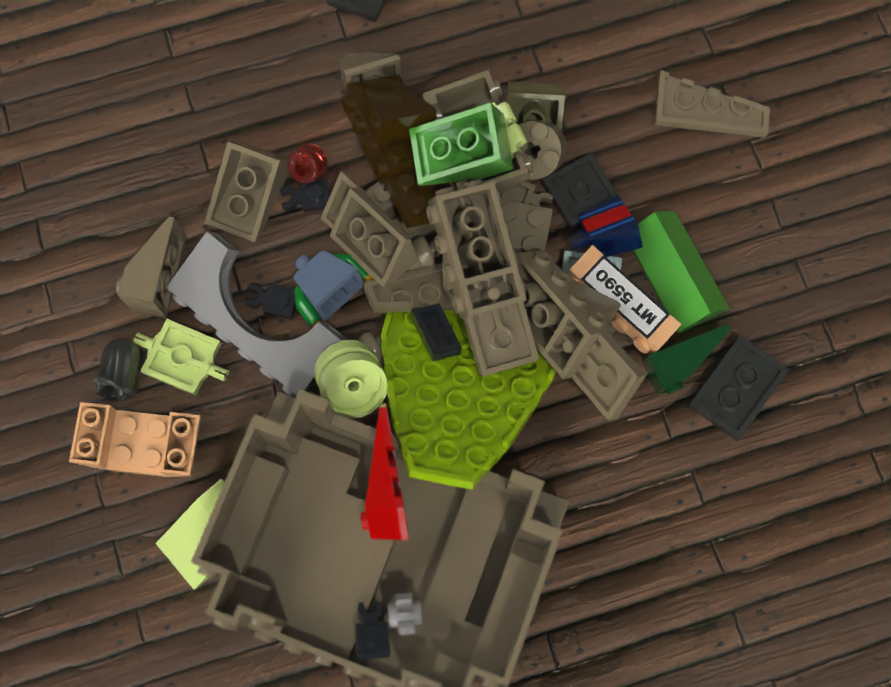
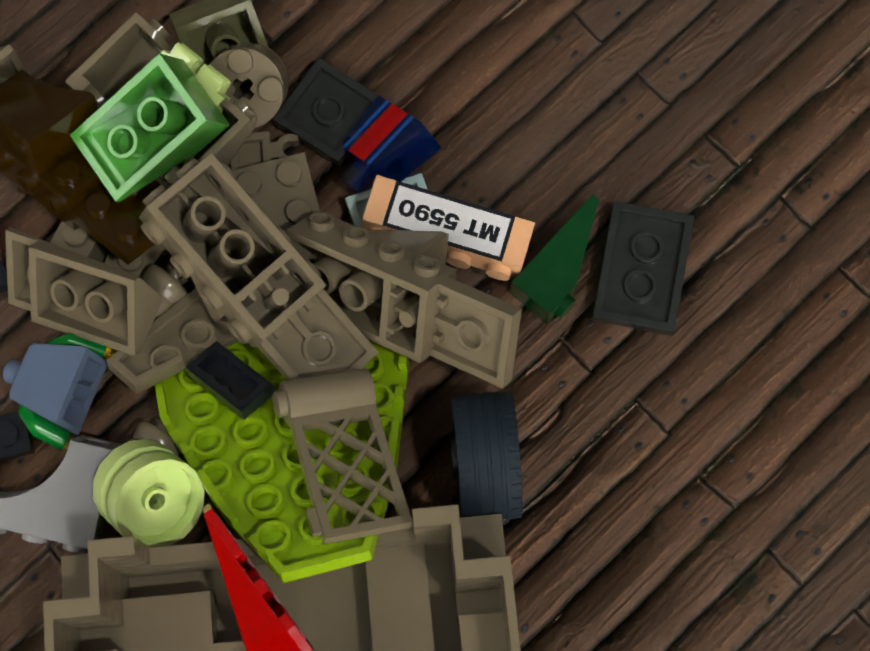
camera: 25 degrees left, 0 degrees up
bright green slope [624,211,730,334] -> none
none -> dark tan piece [273,368,413,545]
none -> black wheel [450,391,523,521]

